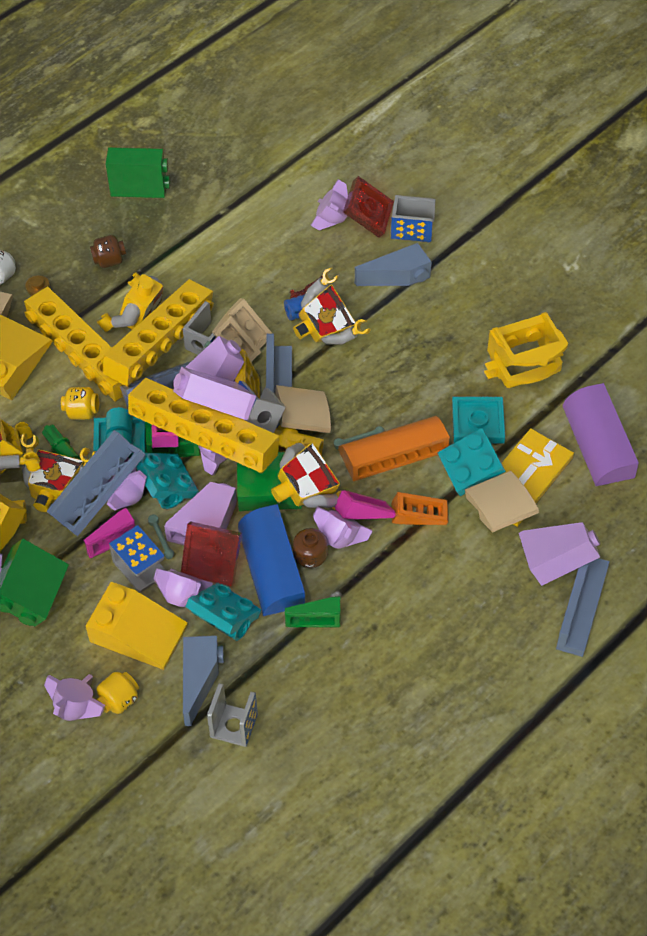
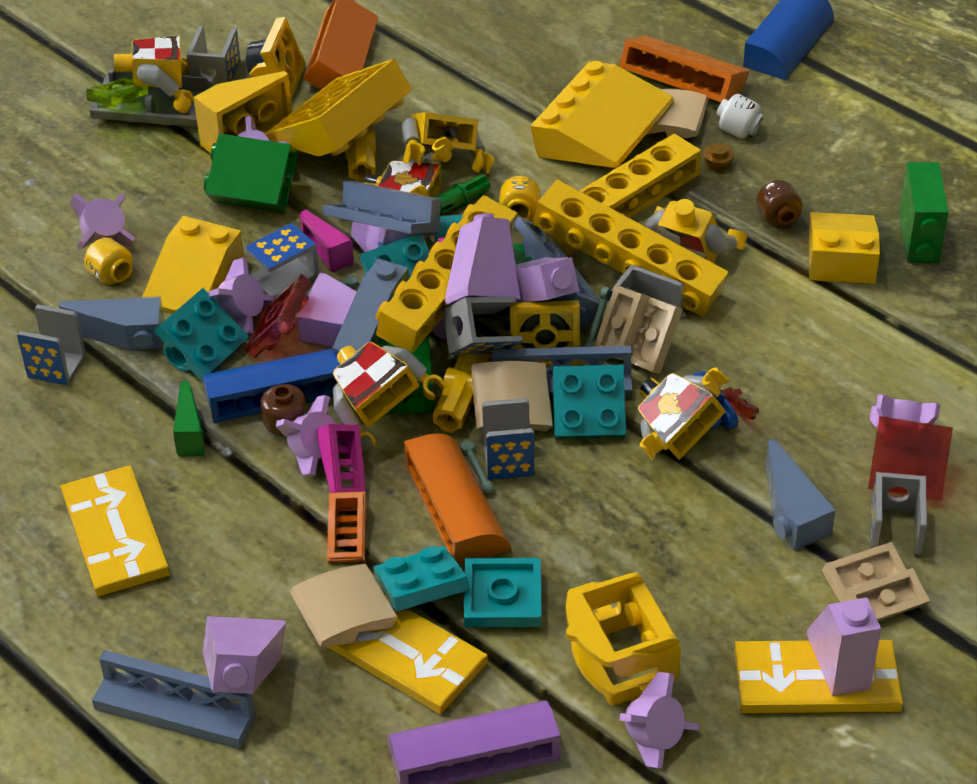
camera: 90 degrees right, 10 degrees down
none -> yellow tile [60,465,170,597]
none -> sand blue slope [332,259,409,354]
none -> piece [482,398,534,480]
none -> teal plate [553,365,626,438]
none -> lavender piece [619,672,700,768]
none -> yellow tile [734,640,903,714]
none -> lavender slope [807,598,881,696]
none -> yellow slope [809,212,880,284]
none -> tan slope [822,542,930,621]

